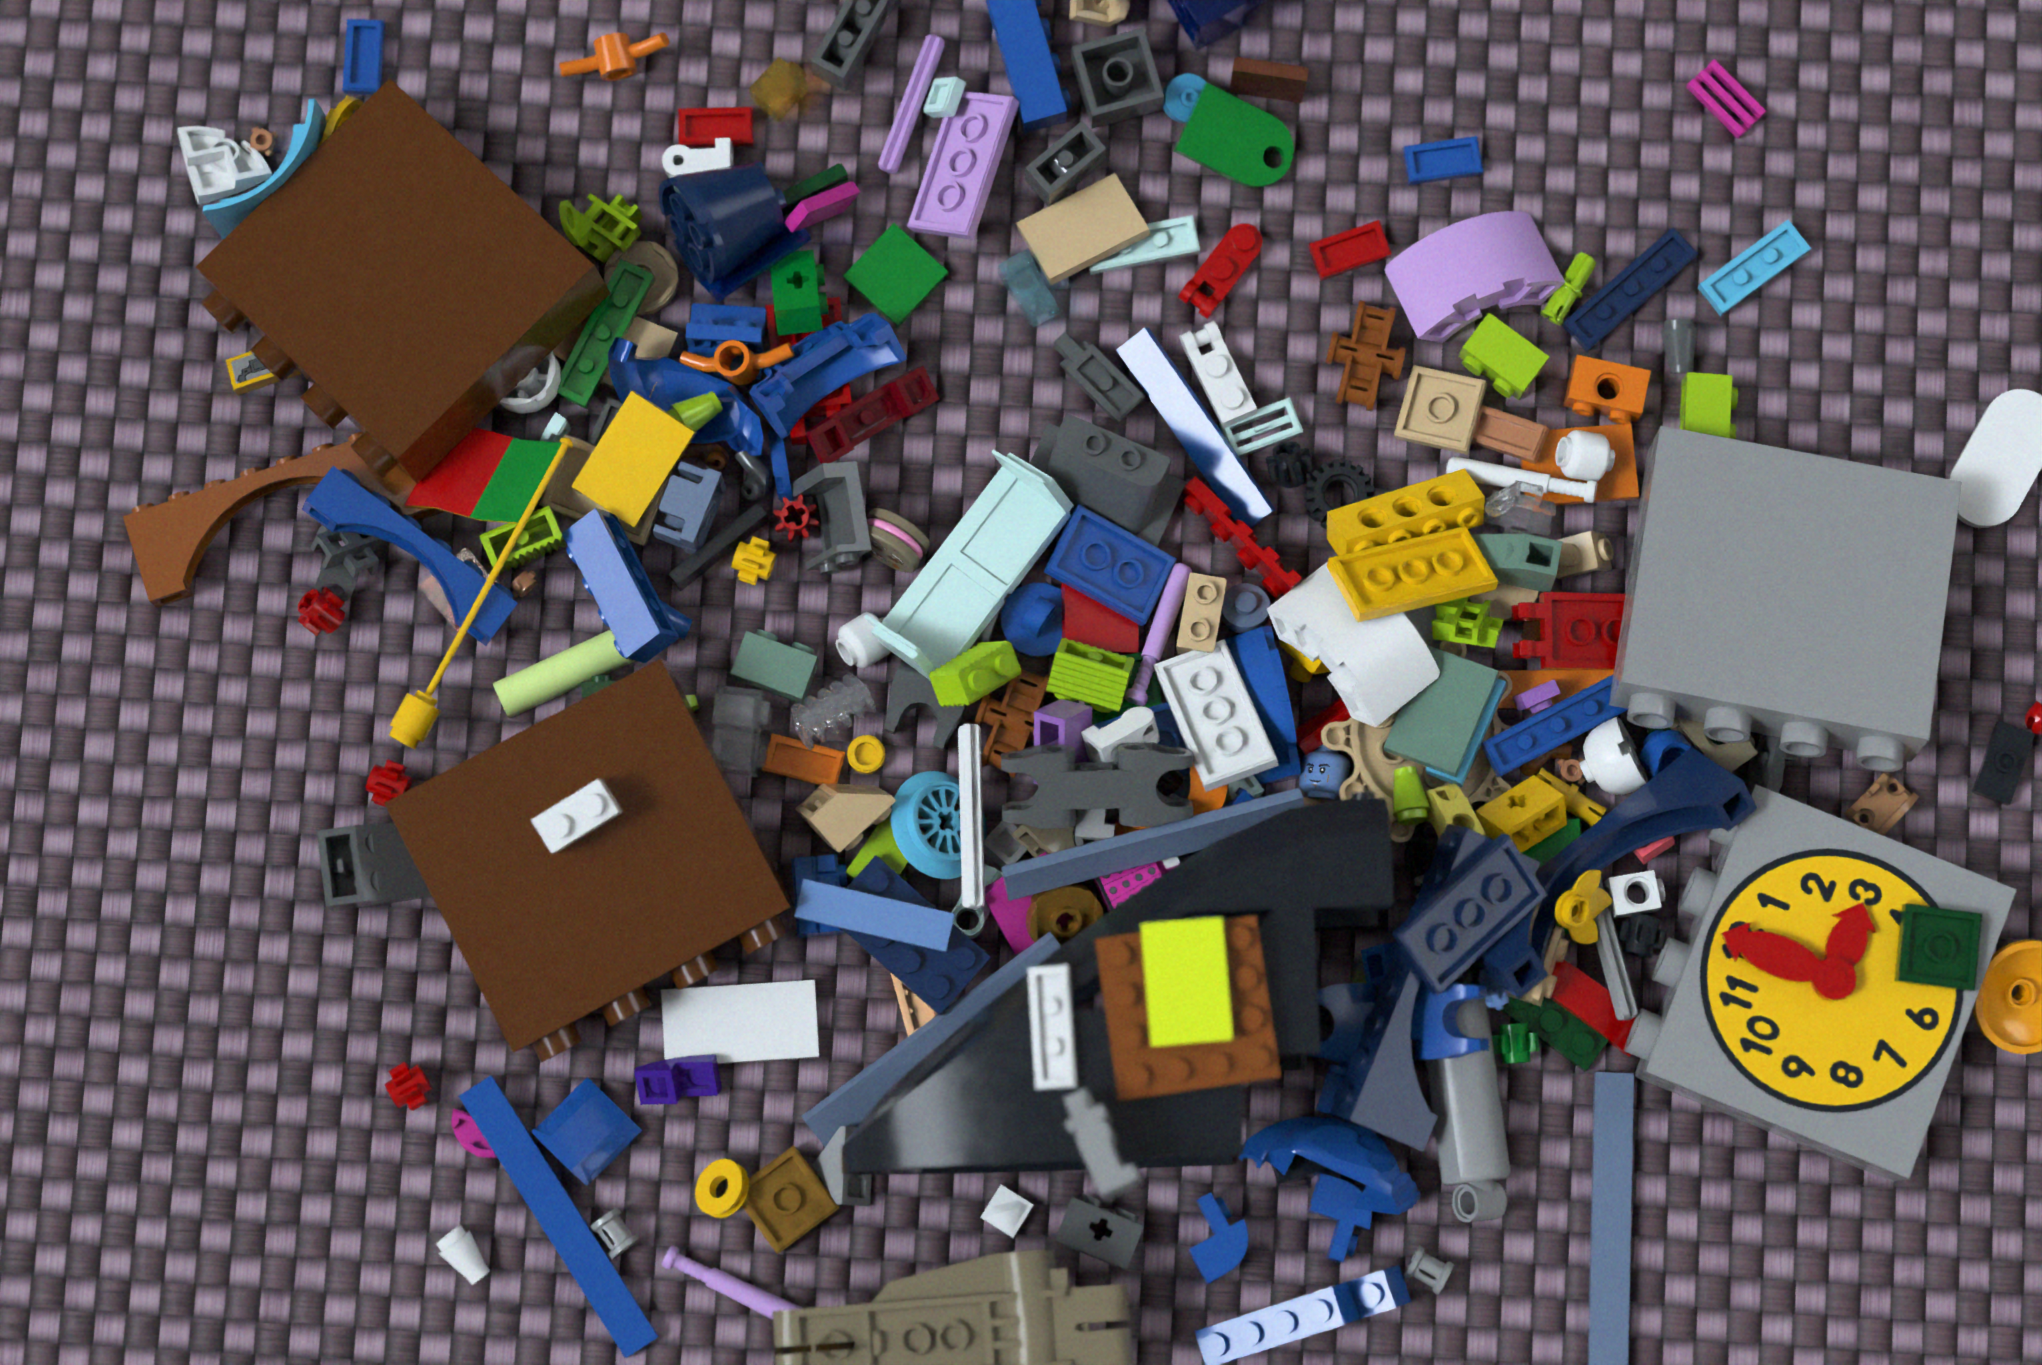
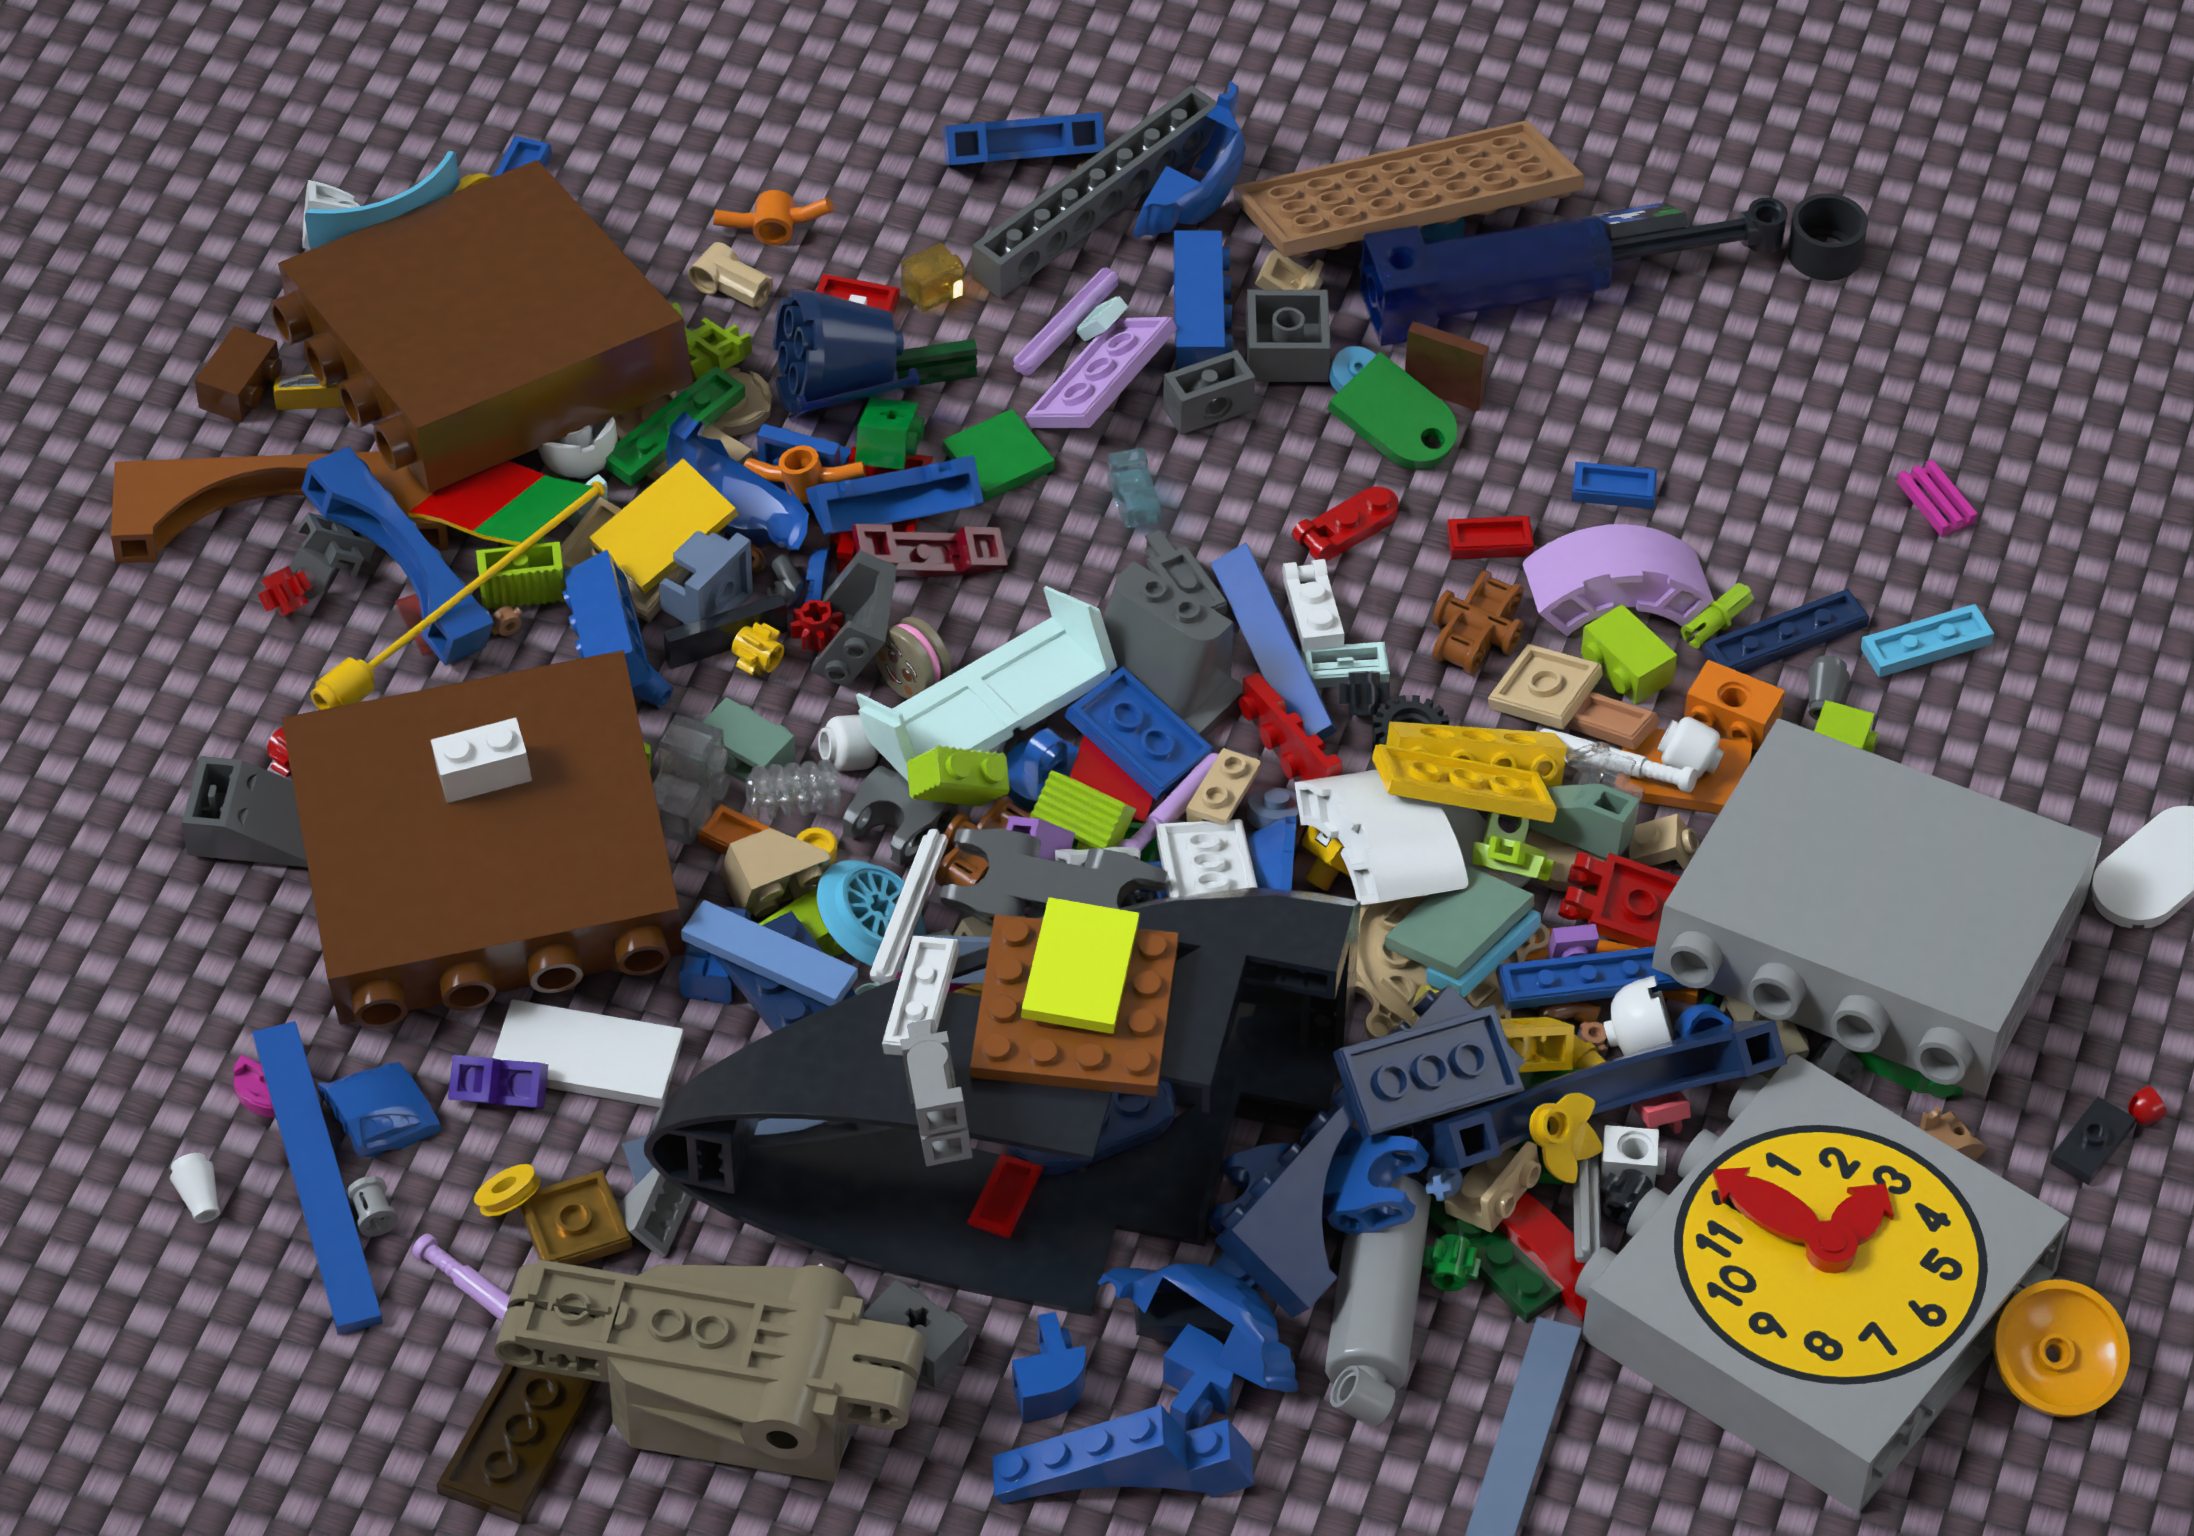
camera: 15 degrees right, 30 degrees down
red gear [384,1062,433,1111] -> none
lime cone [666,391,723,431] -> none
dark pink tile [784,181,860,233] -> none
tan tile [1016,173,1150,285] -> none
light aqua tile [1089,215,1200,275] -> none
lime cone [1393,766,1431,826] -> none
light grey bush [1403,1245,1454,1295] -> none
dark green tile [1894,903,1982,992] -> none
none -> reddish brown brick [195,326,282,423]
none -> tan piece [688,242,773,309]

